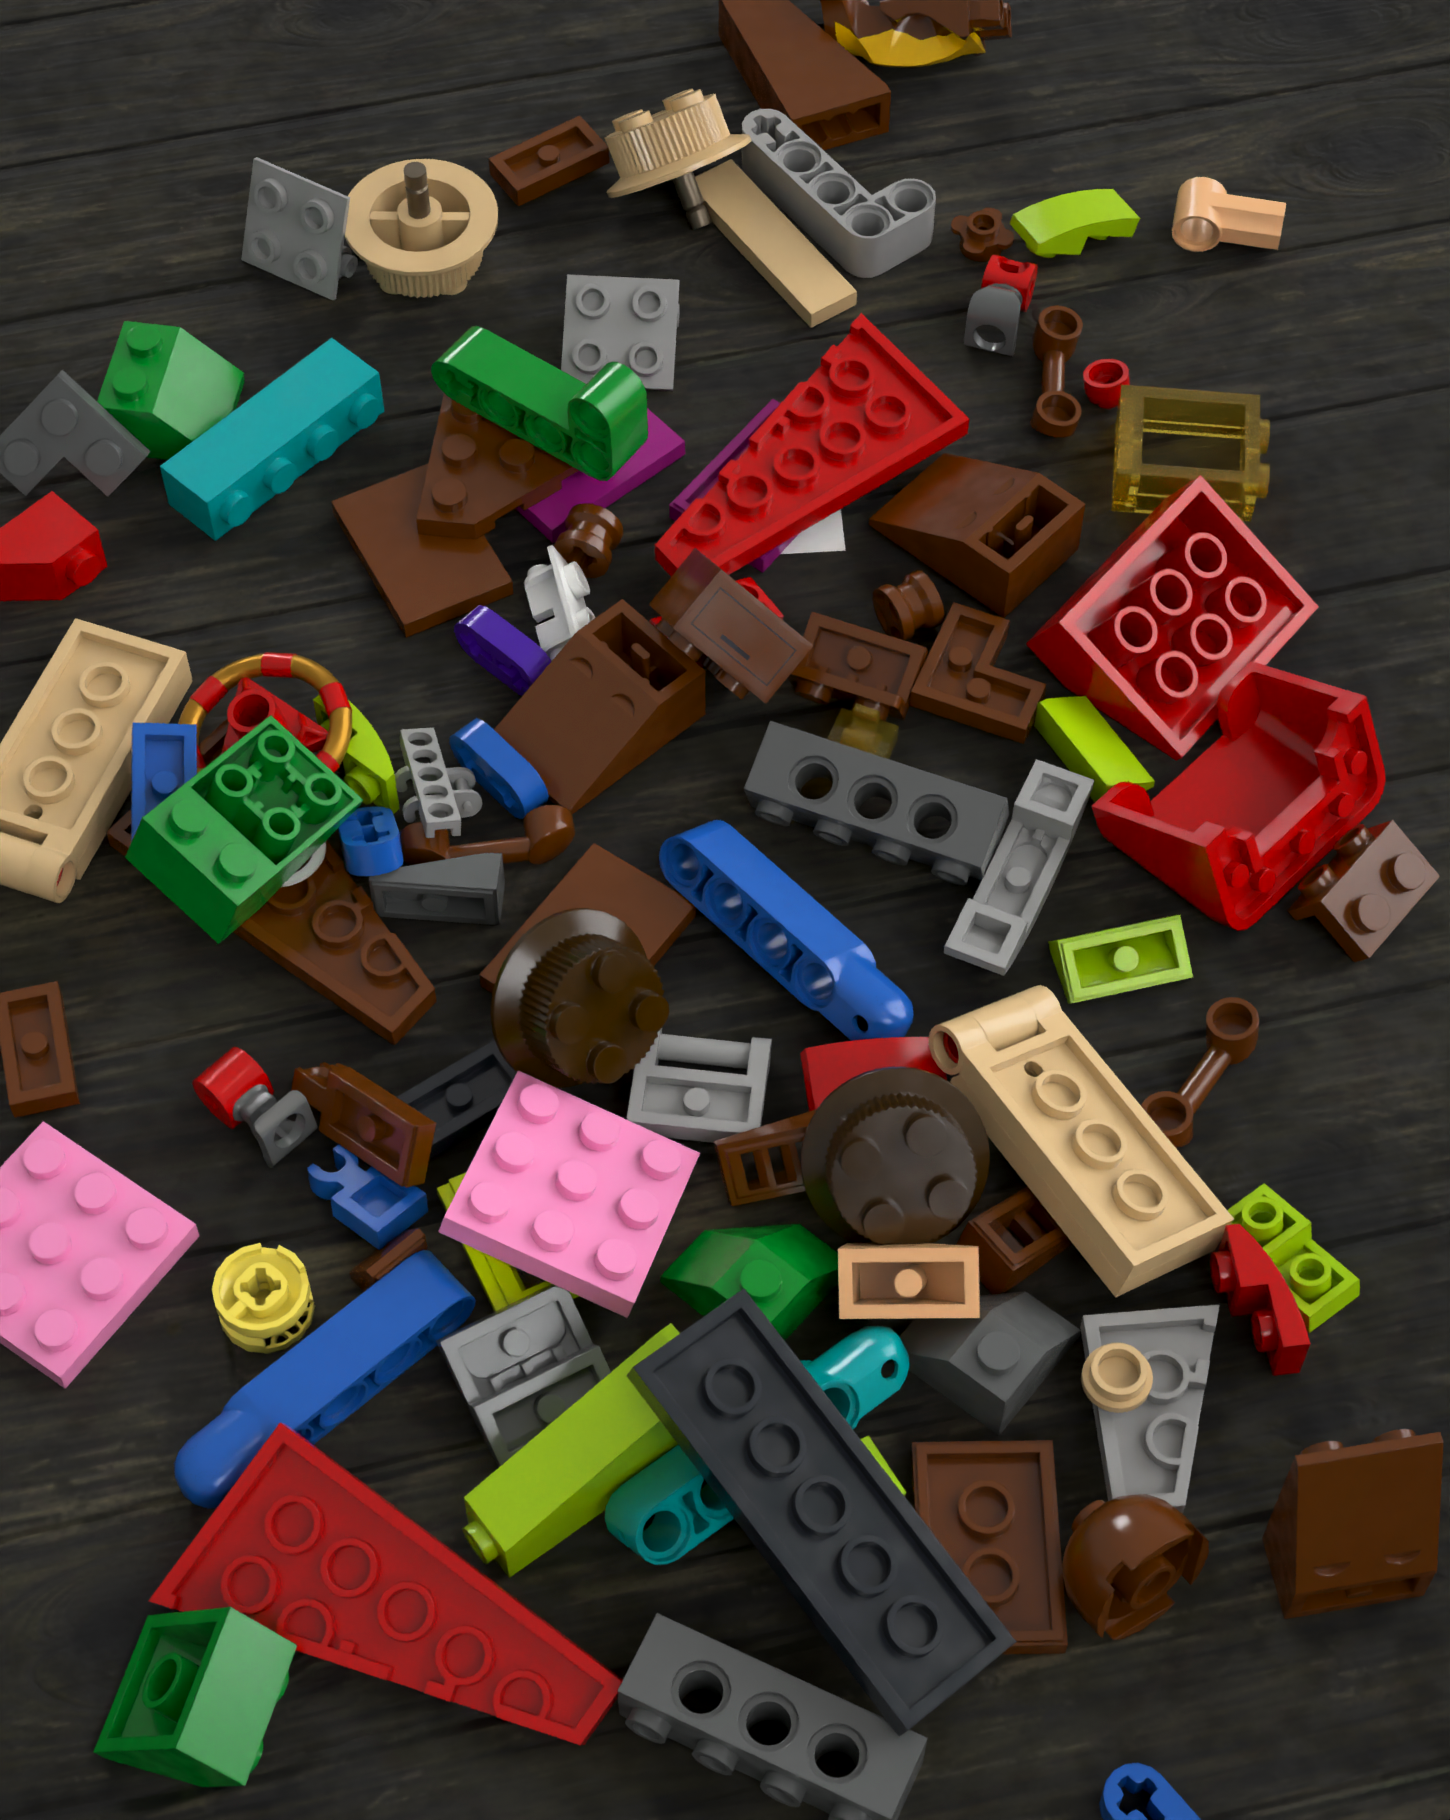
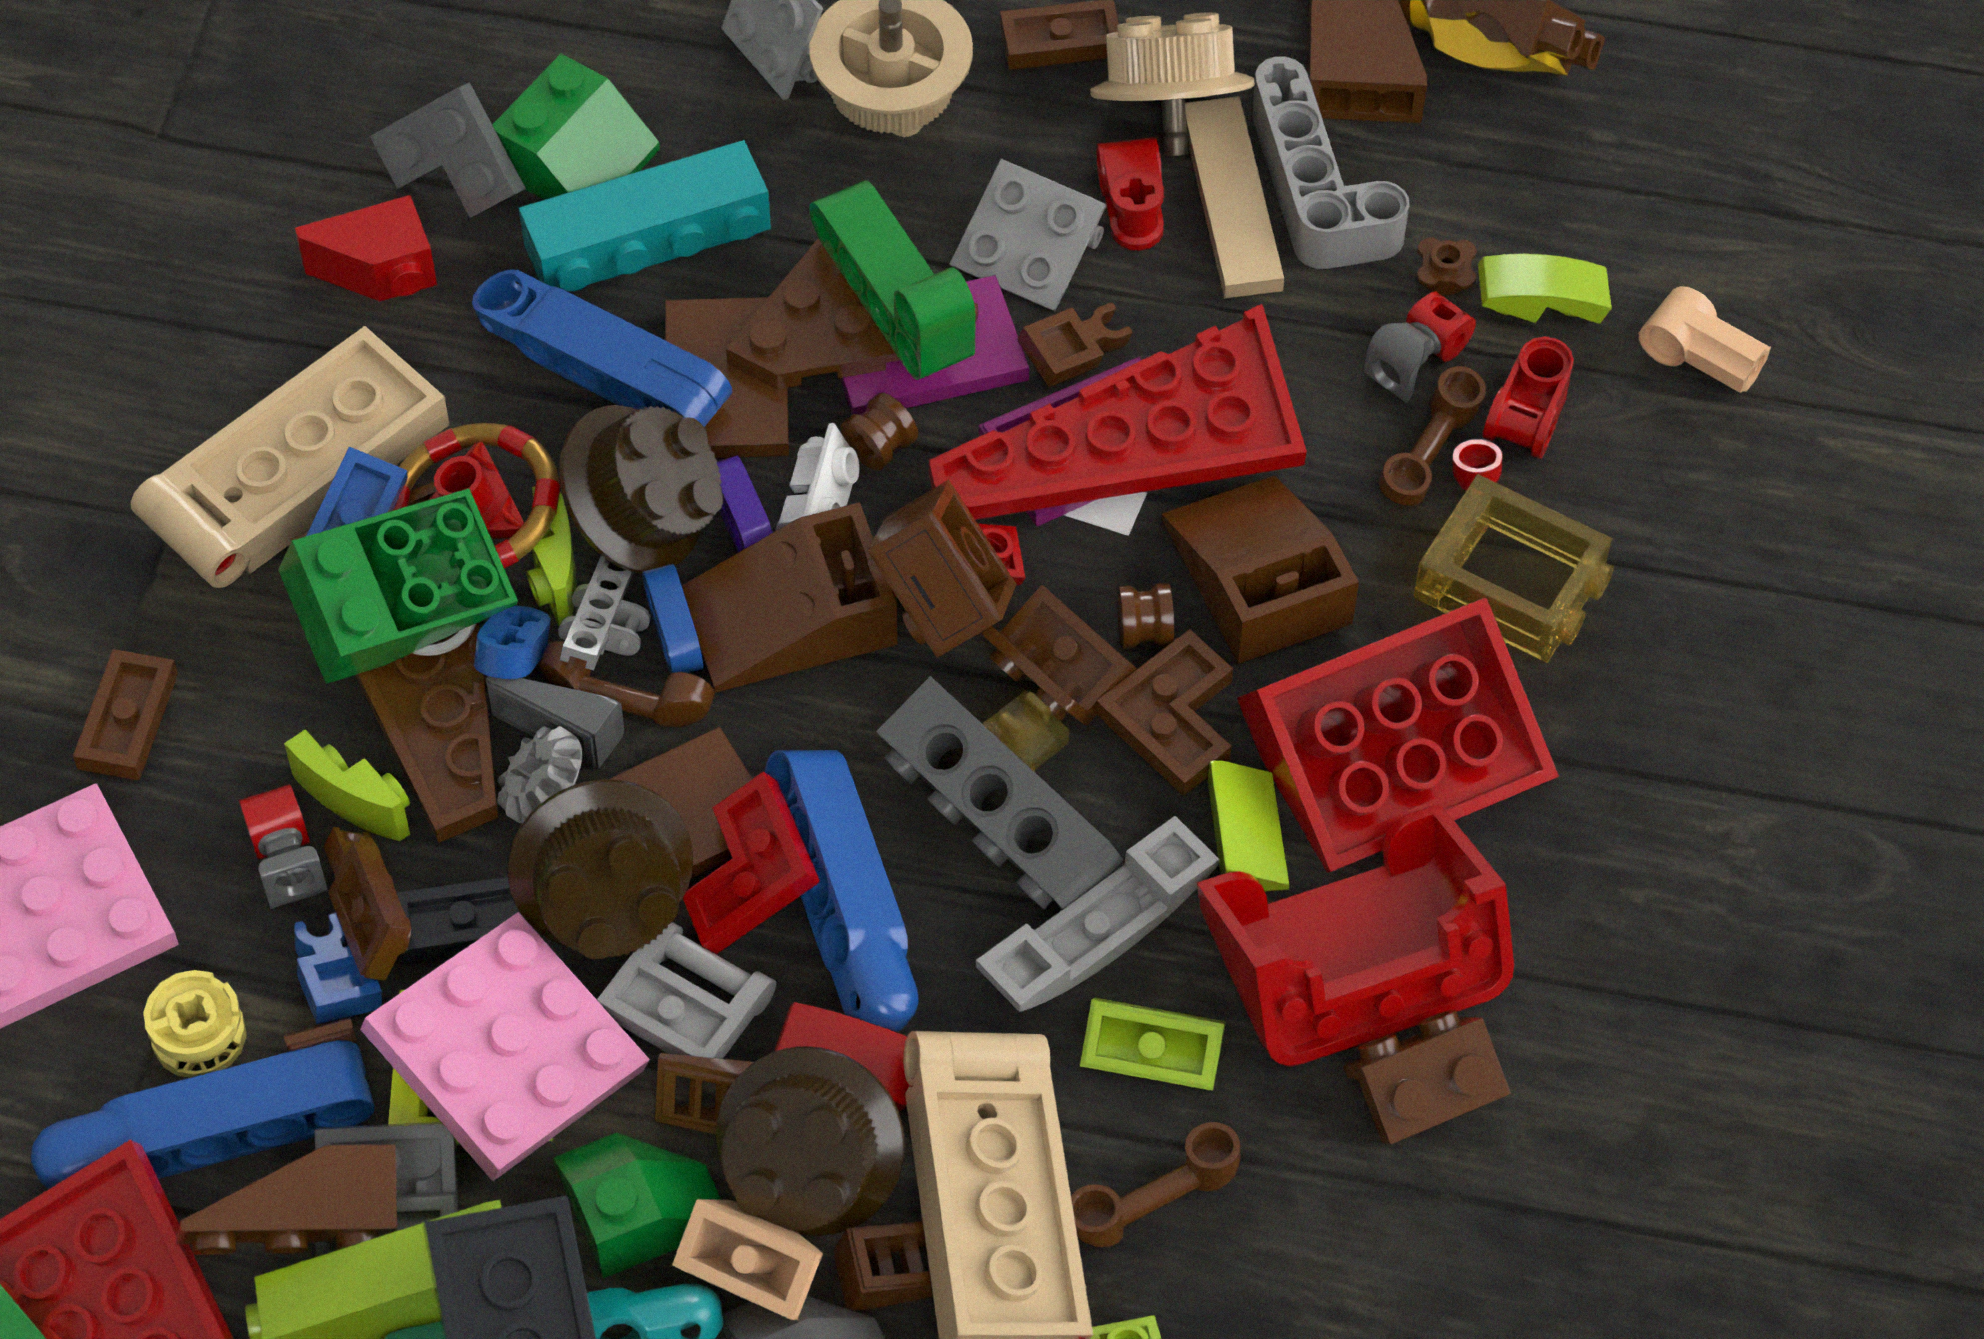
camera: 25 degrees right, 0 degrees up
none -> reddish brown slope [176,1145,397,1255]
none -> lime slope [284,729,410,841]
none -> blue piece [472,270,733,427]
none -> light grey gear [497,726,582,824]
none -> dark brown piece [560,405,723,573]
none -> red plate [683,772,820,954]
none -> reddish brown plate [1017,302,1133,387]
none -> red piece [1096,137,1164,250]
none -> red piece [1482,336,1574,459]

